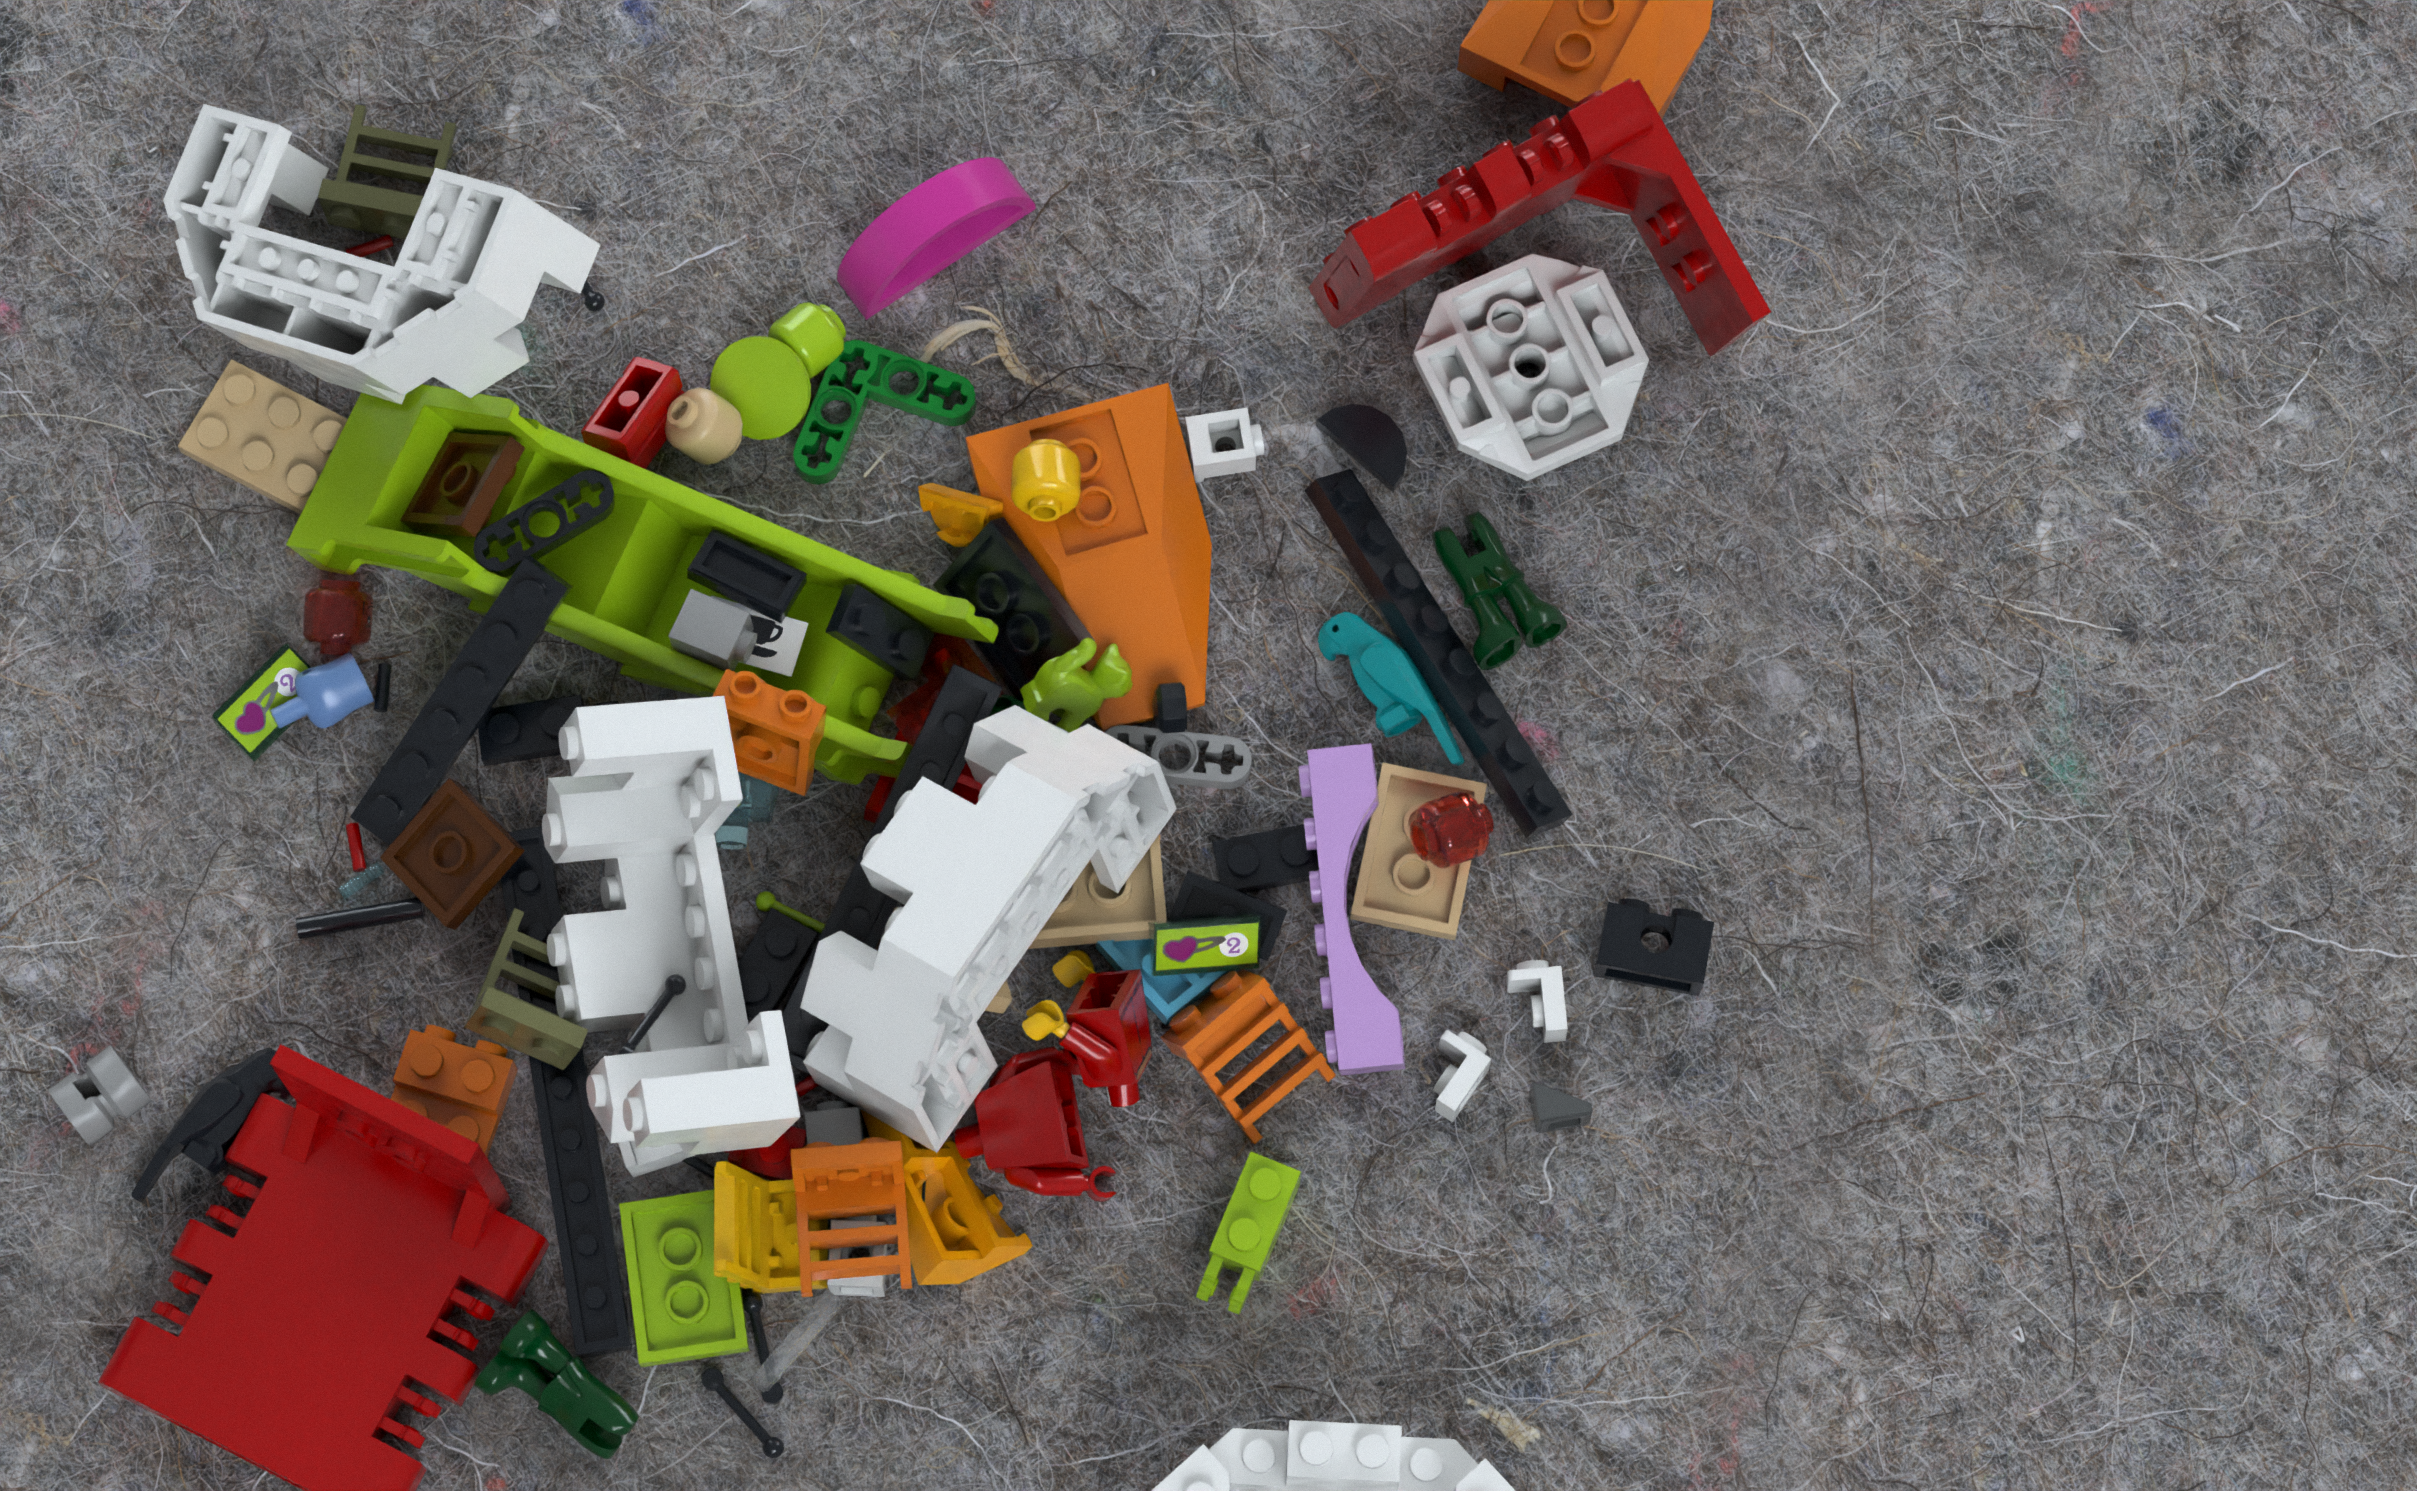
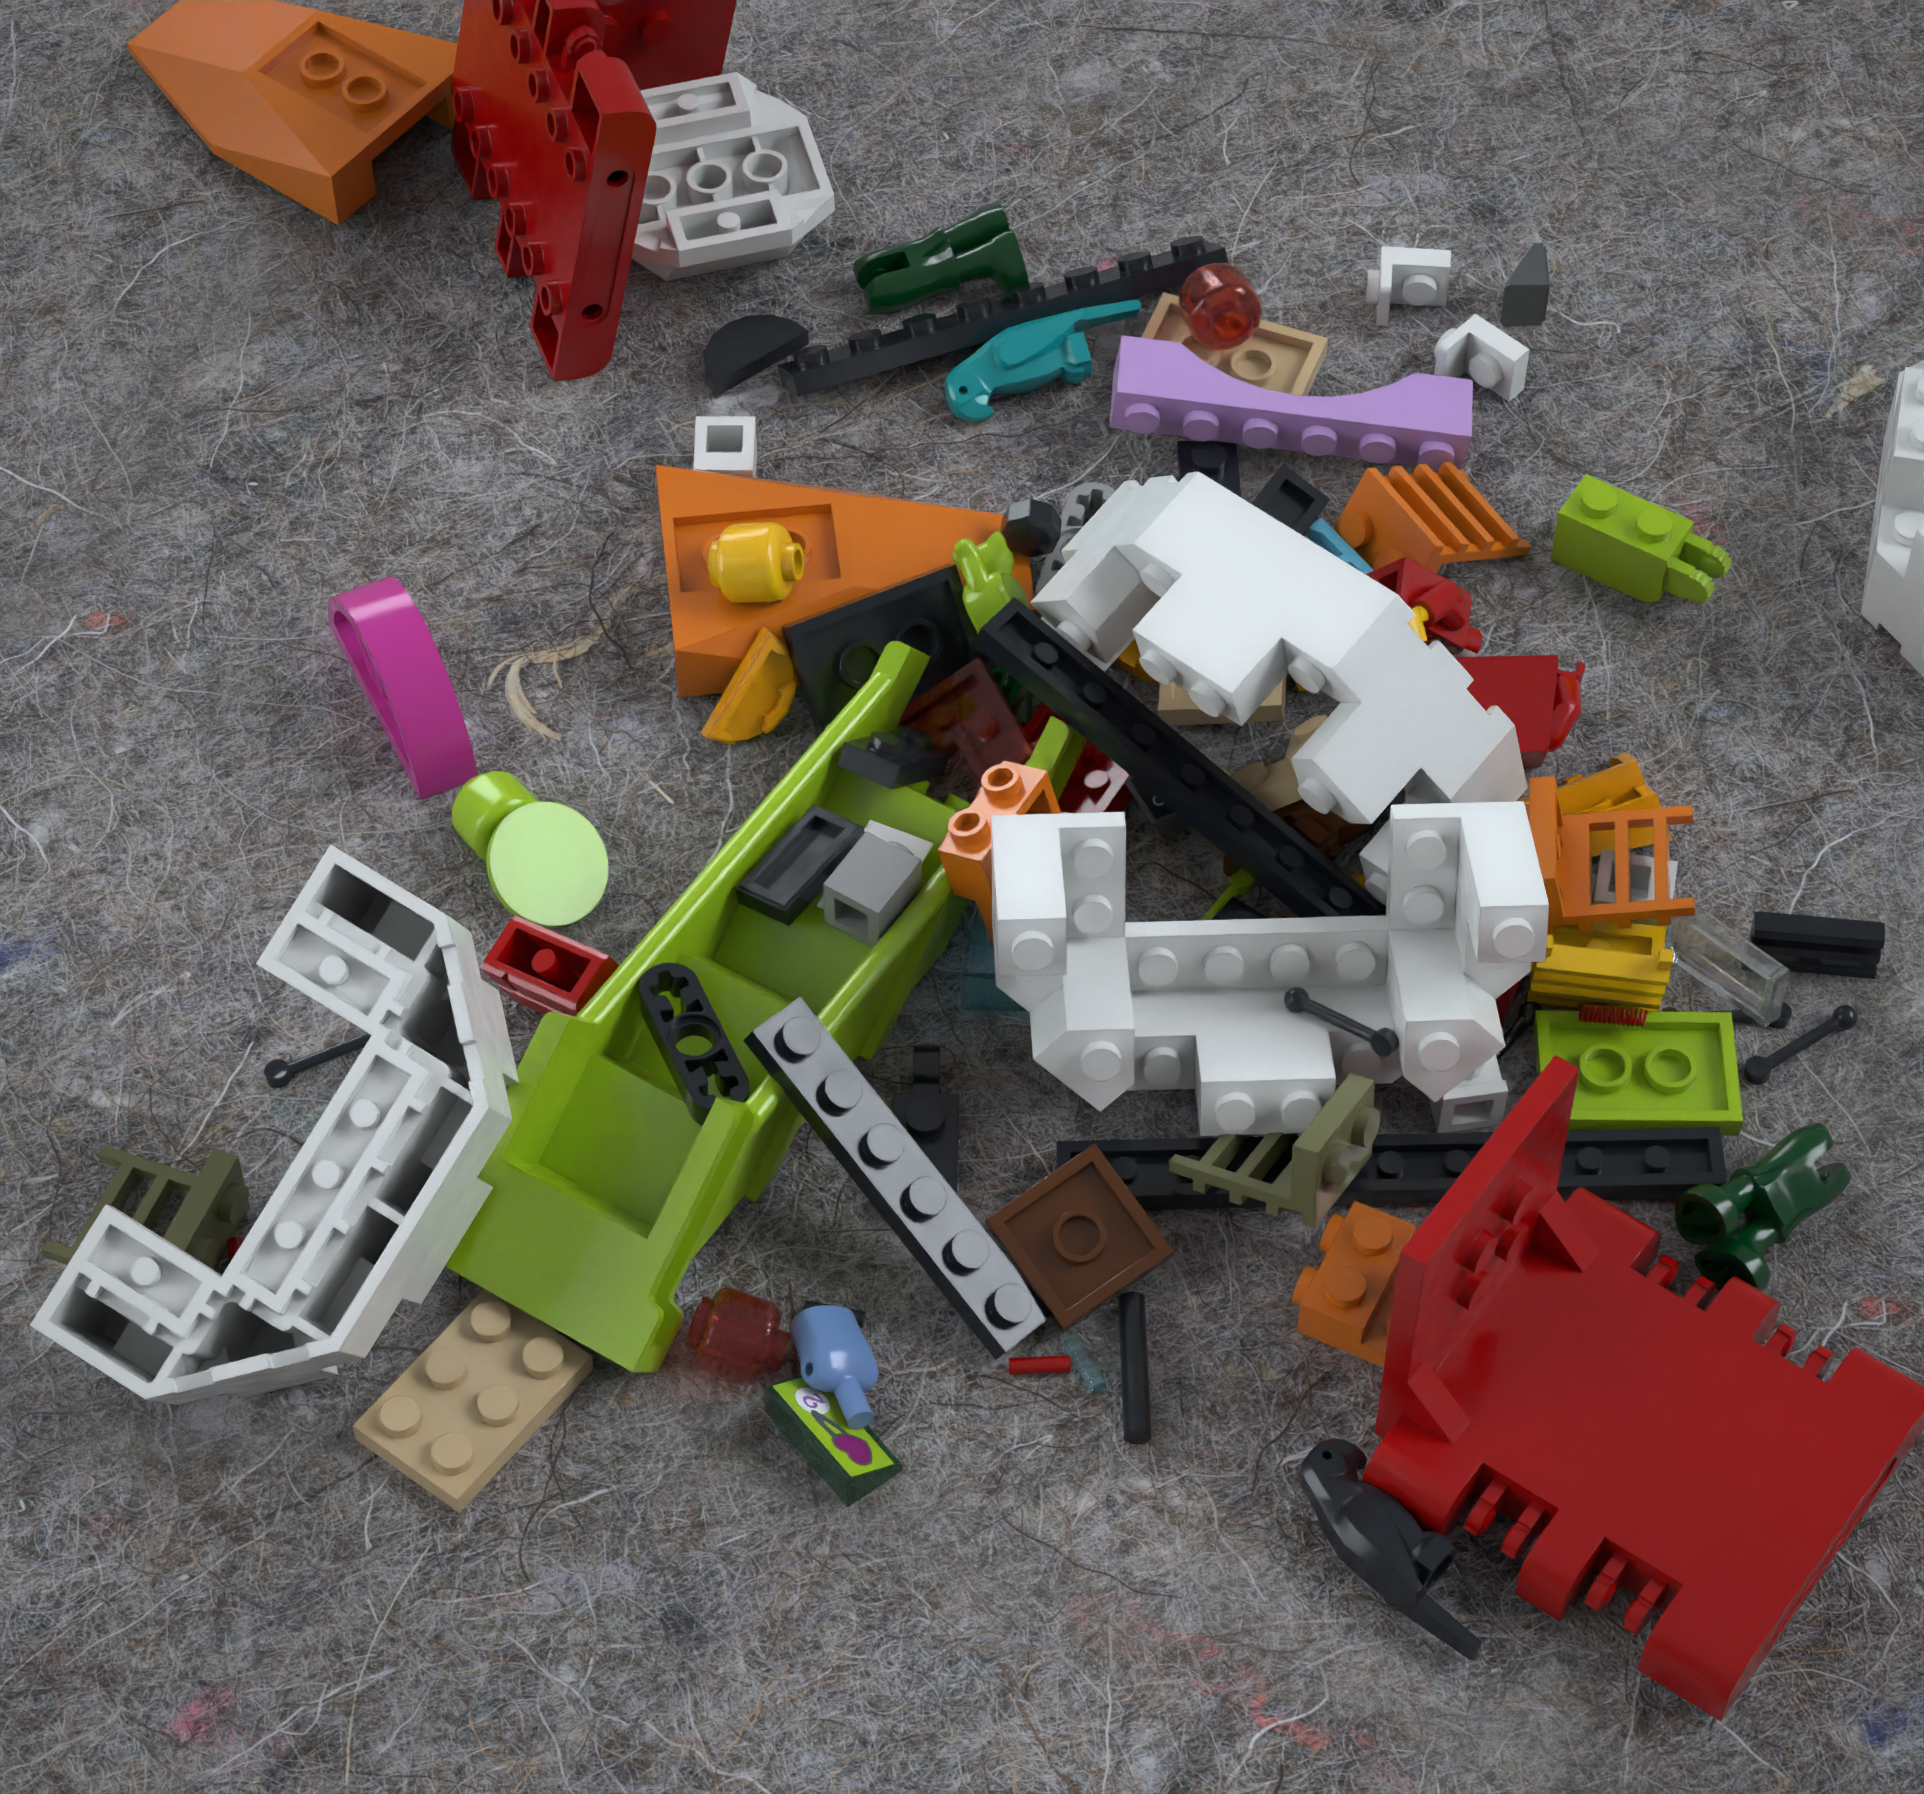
camera: 80 degrees left, 20 degrees down
light grey wheel [48,1044,152,1146] -> none
reddish brown plate [400,432,525,537] -> none
tan head [665,387,743,465] -> none
green beam [793,340,976,485] -> none
slope [1148,914,1261,976] -> none
black brick [1593,898,1714,996] -> none
none -> black tile [1746,911,1885,979]

